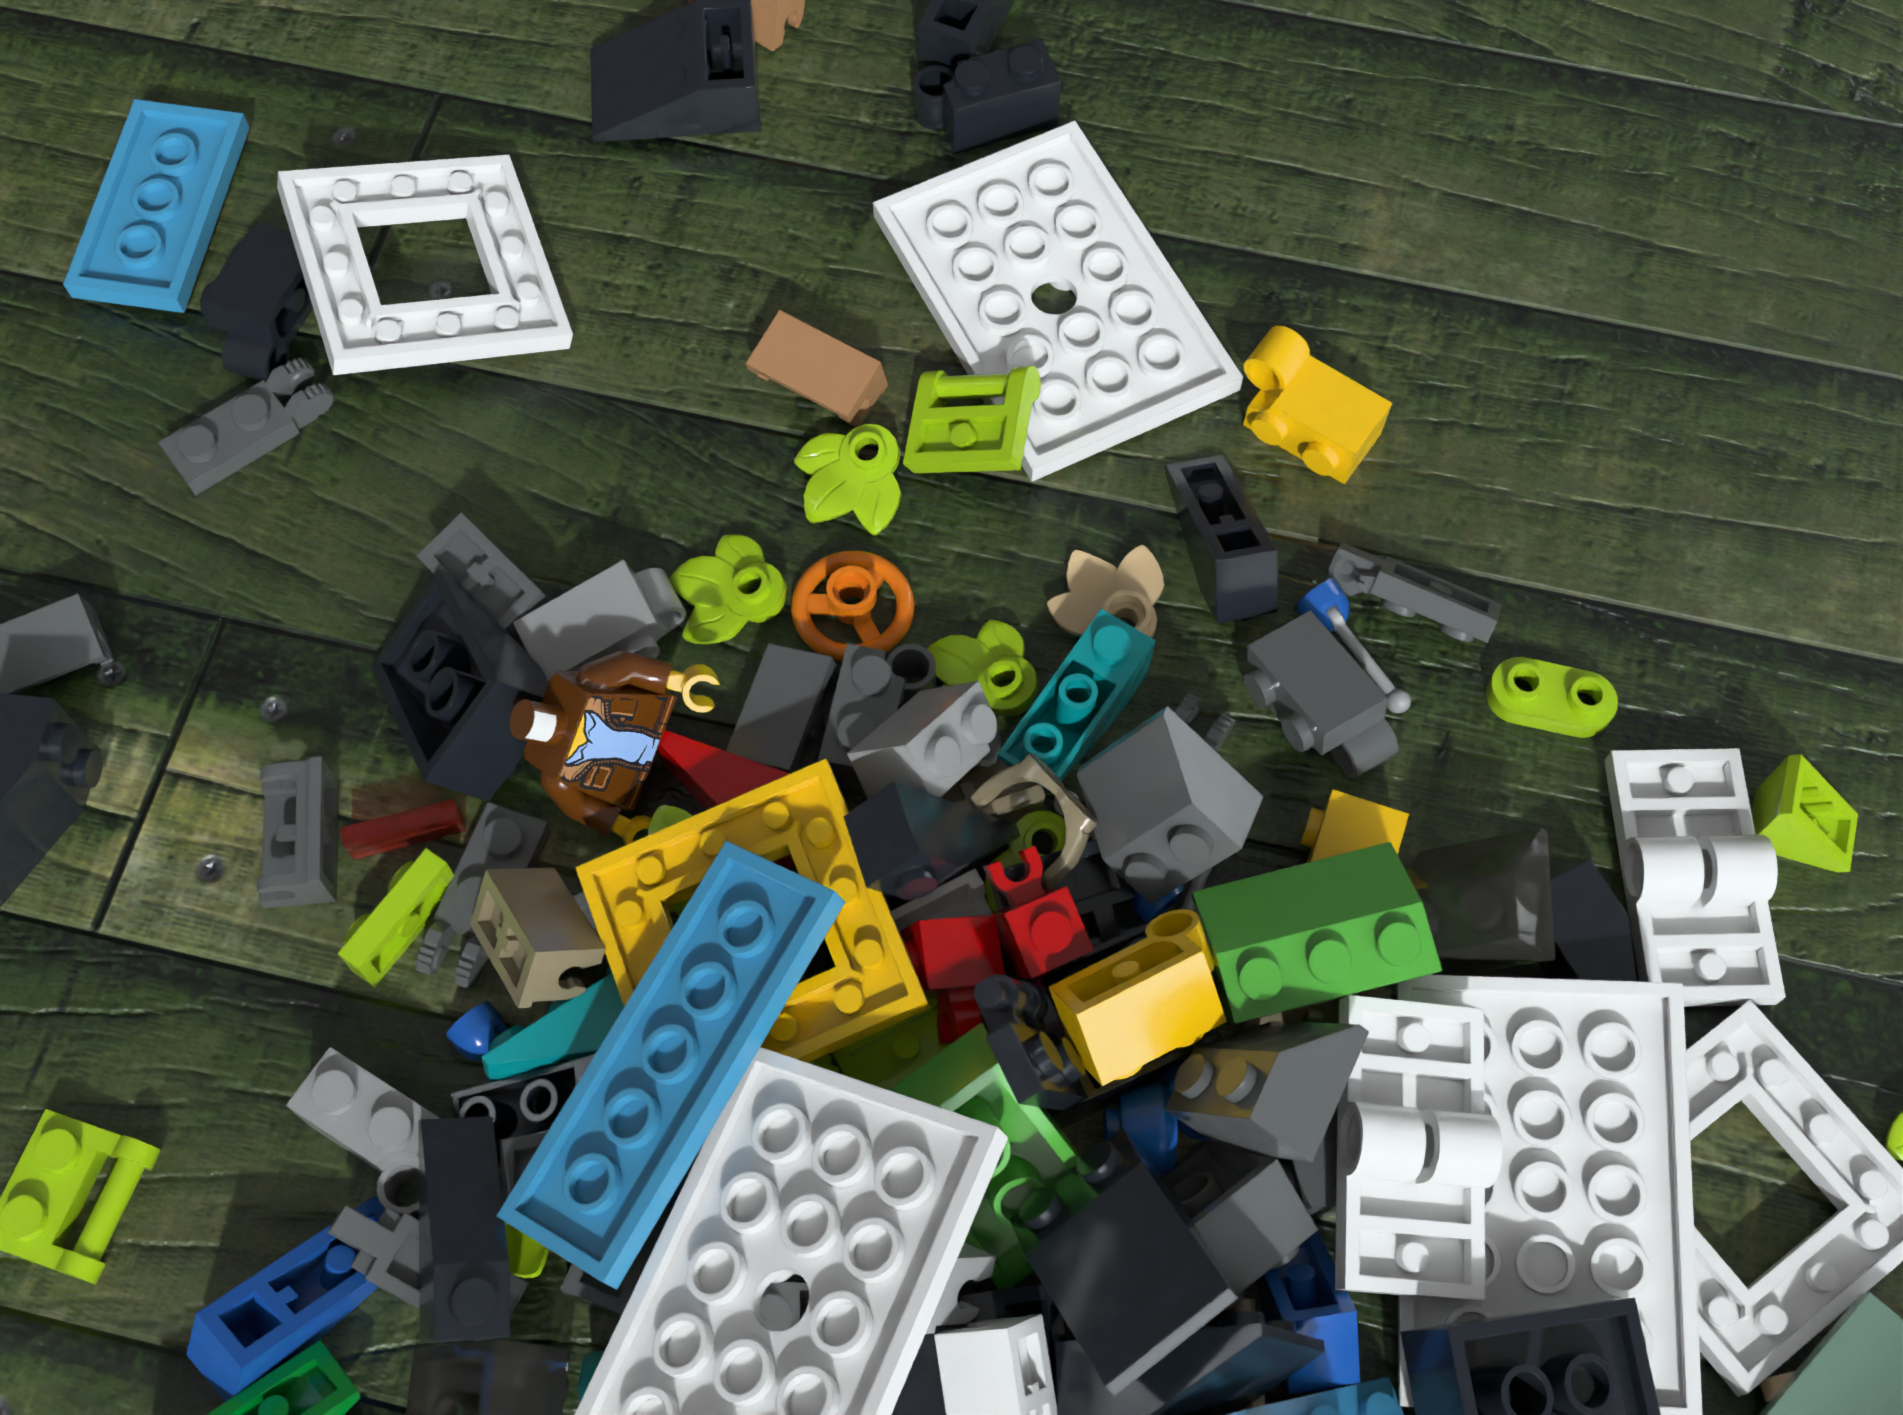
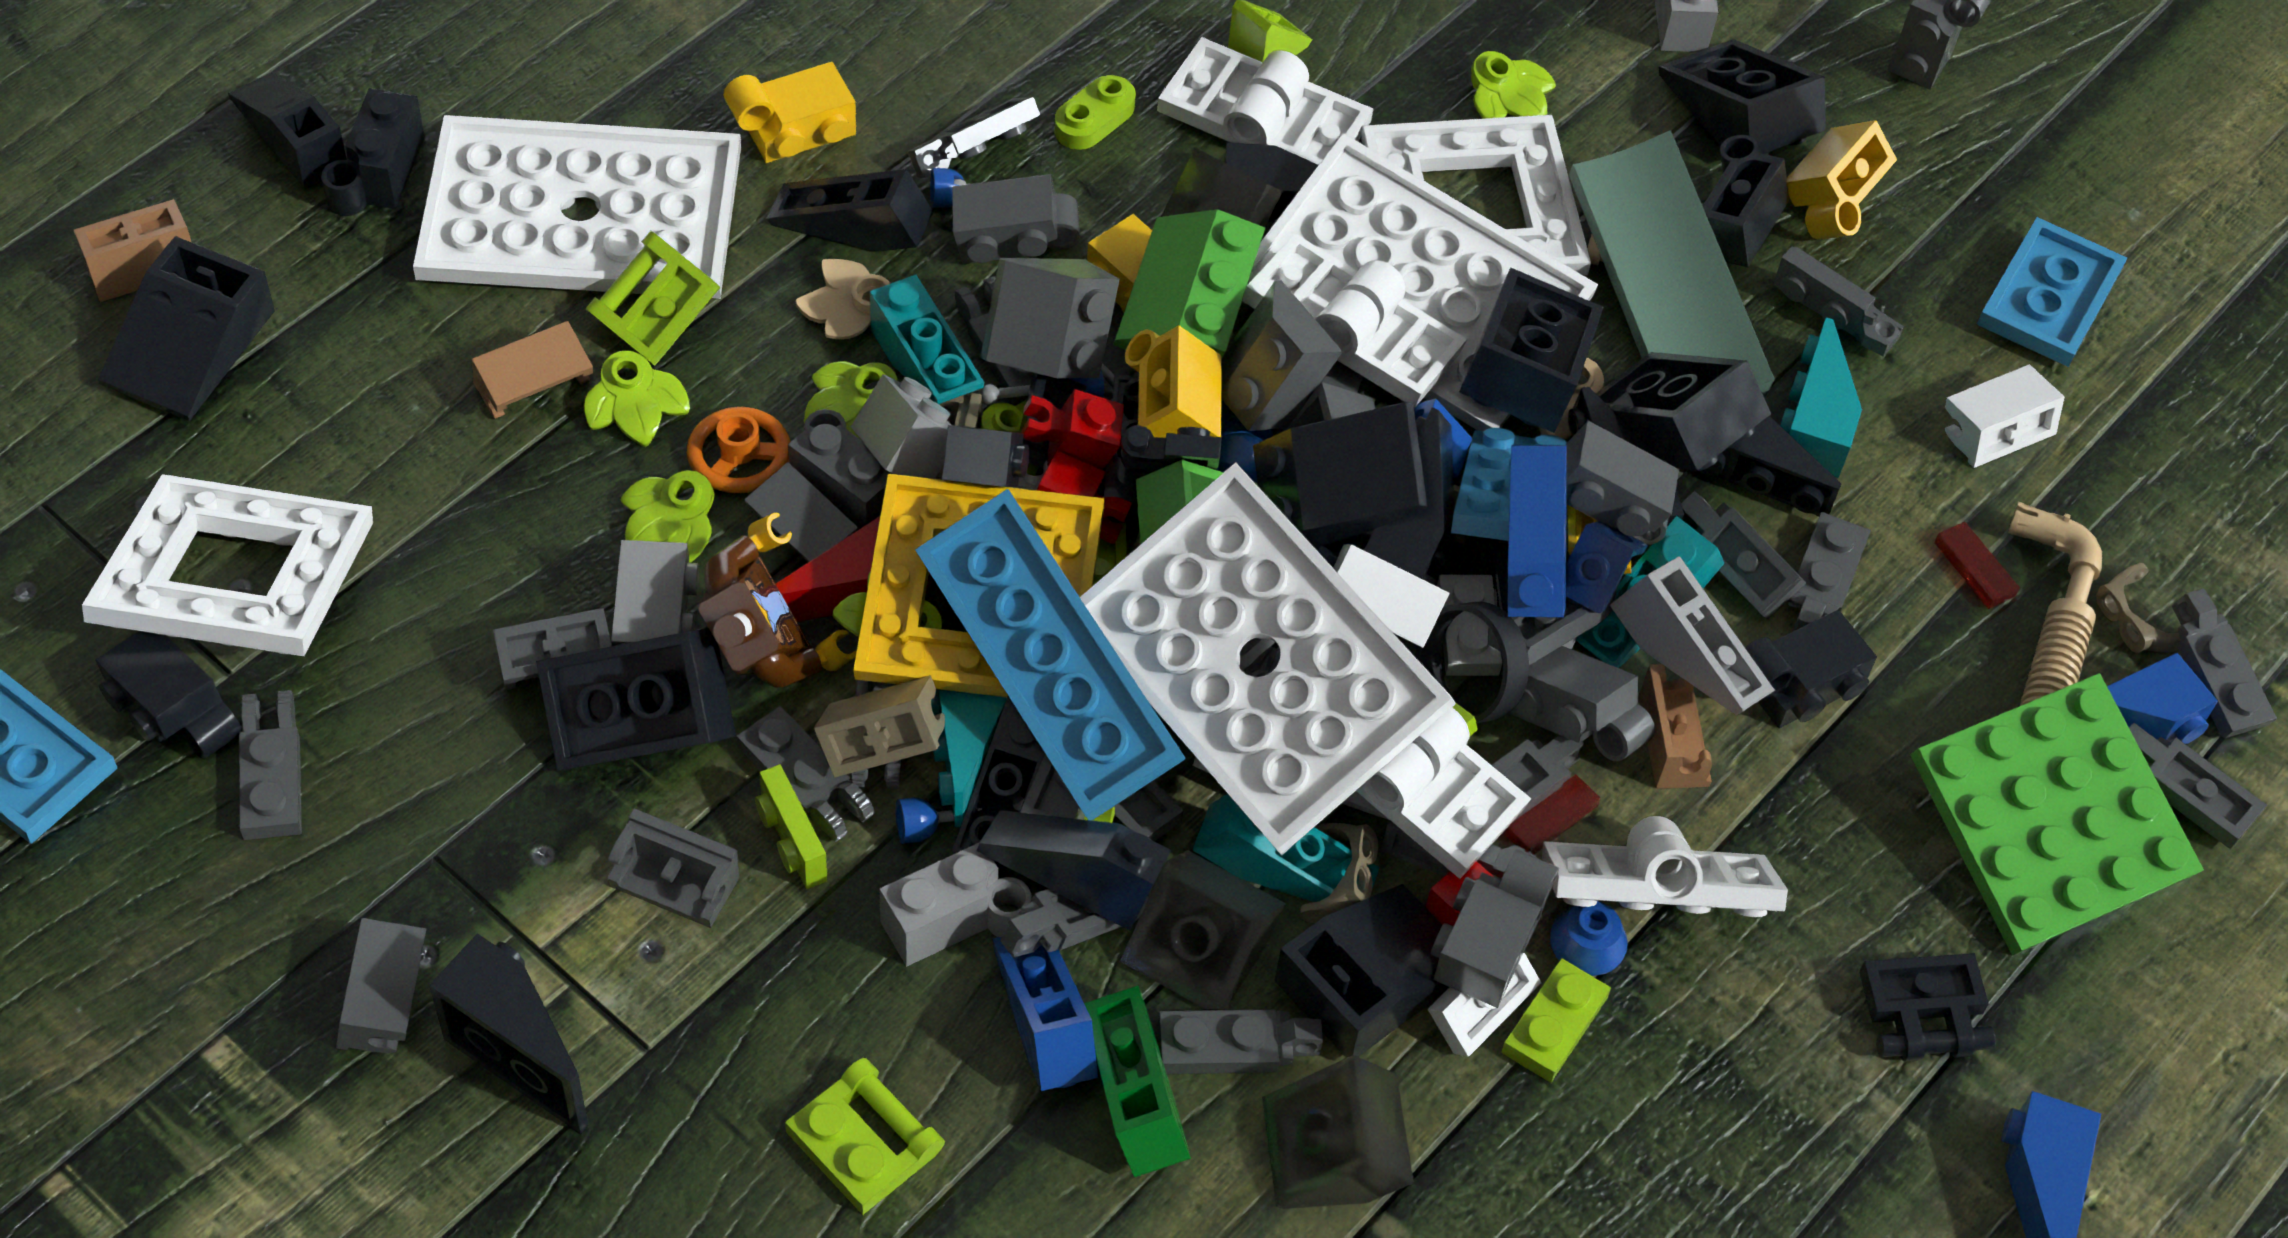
camera: 65 degrees left, 10 degrees down
clear red piece [340,799,466,860] -> none
dark tan cap [969,753,1099,889] -> none

